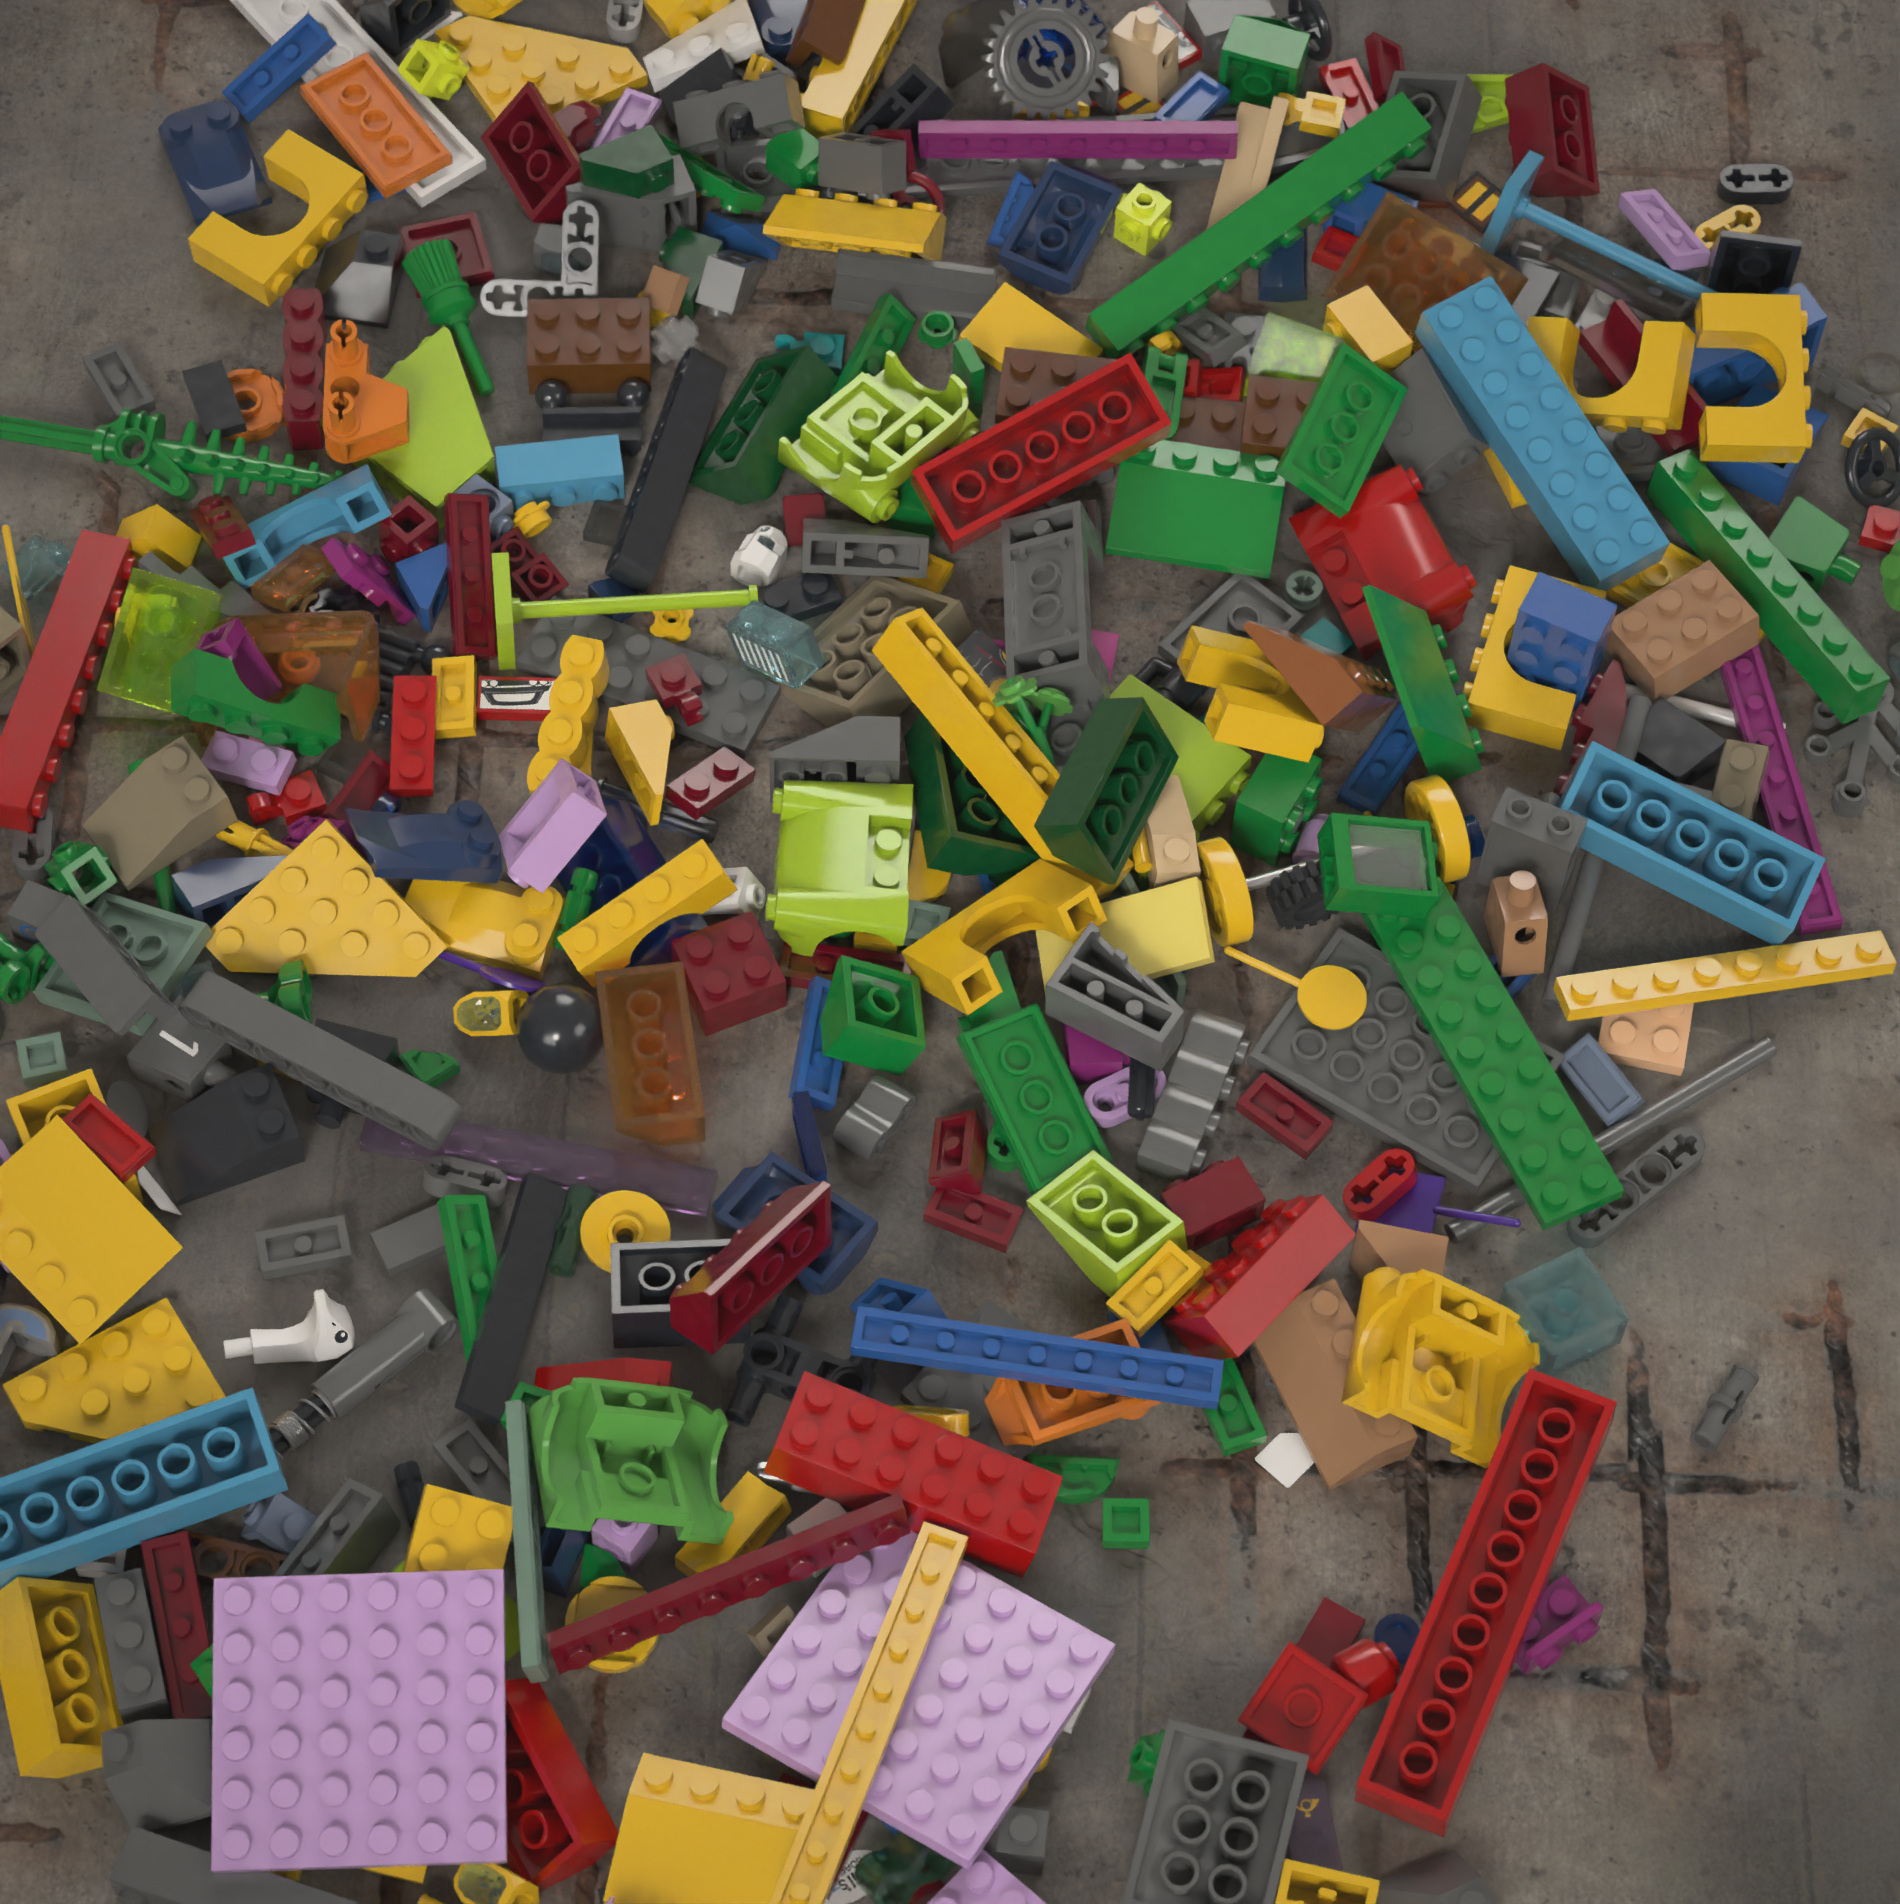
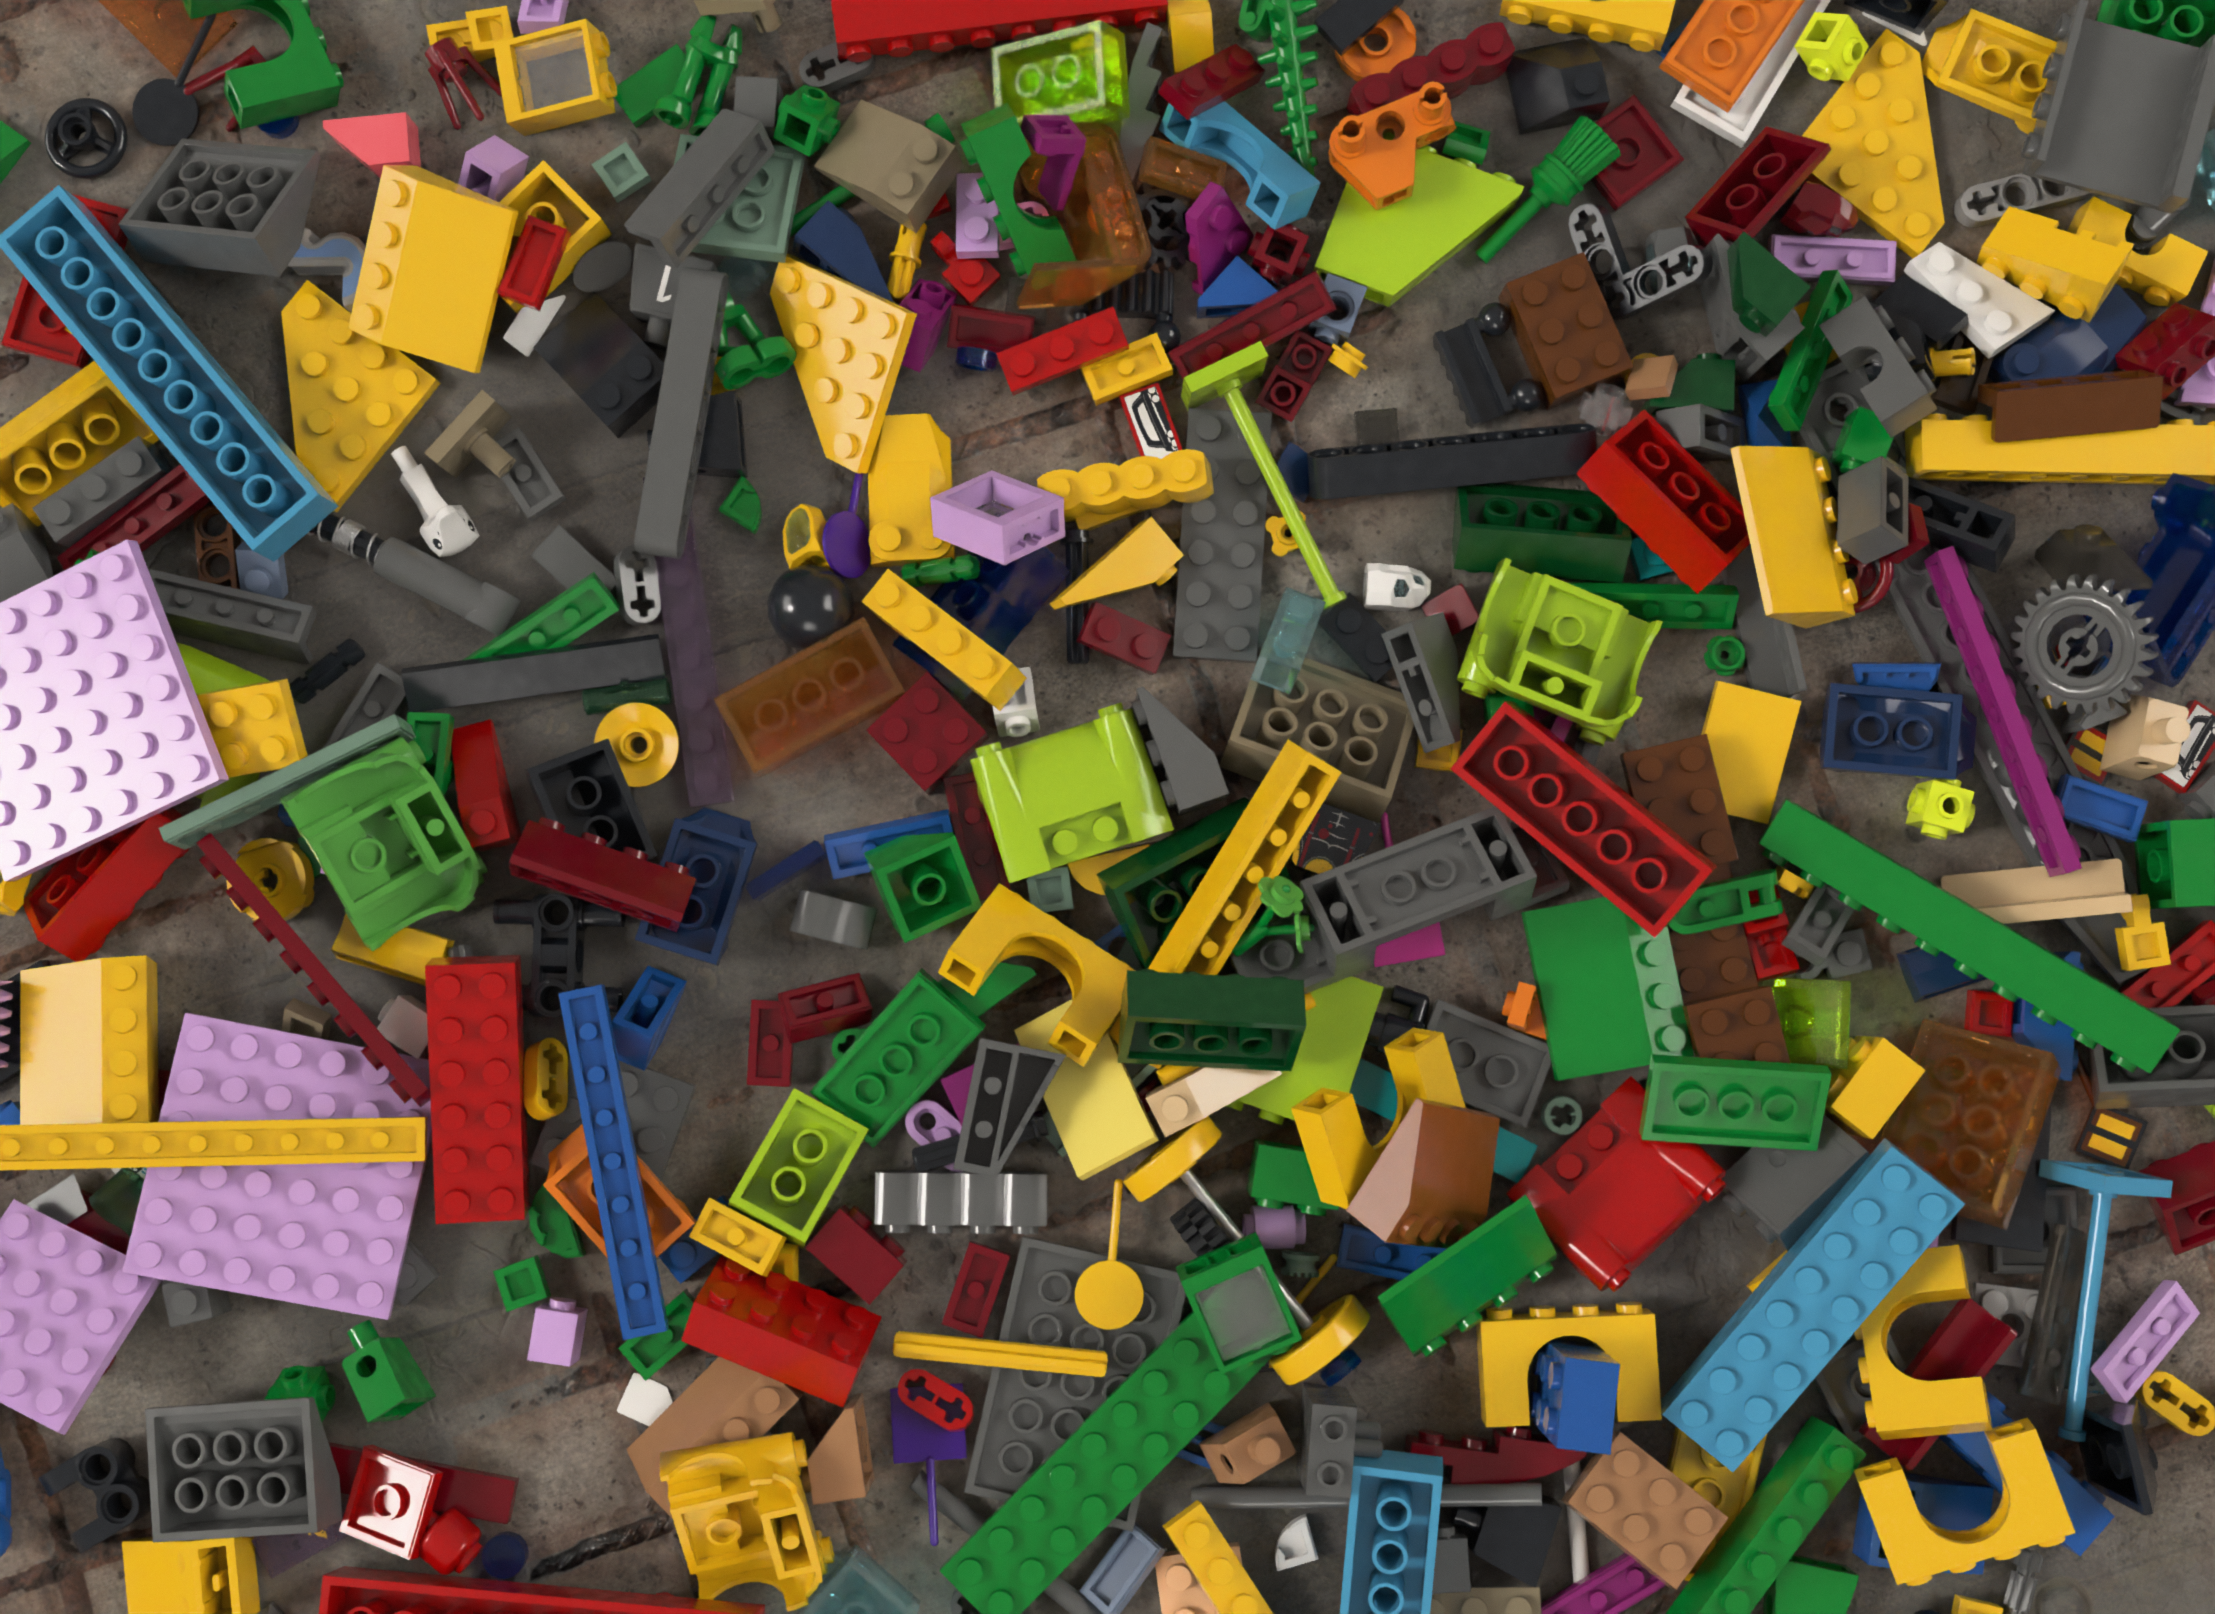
camera: 75 degrees right, 25 degrees up
dark blue slope [345,800,502,883] -> none
dark azure brick [495,434,625,511] -> none
dark red plate [645,653,704,727] -> none
green tile [952,338,985,418] -> none
none -> green torso [342,1320,436,1423]
none -> dark tan tile [424,390,516,478]
none -> lavender brick [527,1297,588,1367]
none -> yellow axle [893,1331,1108,1377]
none -> white tile [1275,1514,1318,1571]
none -> green plate [1442,121,1490,165]
none -> orange bracket [1502,981,1547,1040]
none -> red brick [1576,409,1750,594]

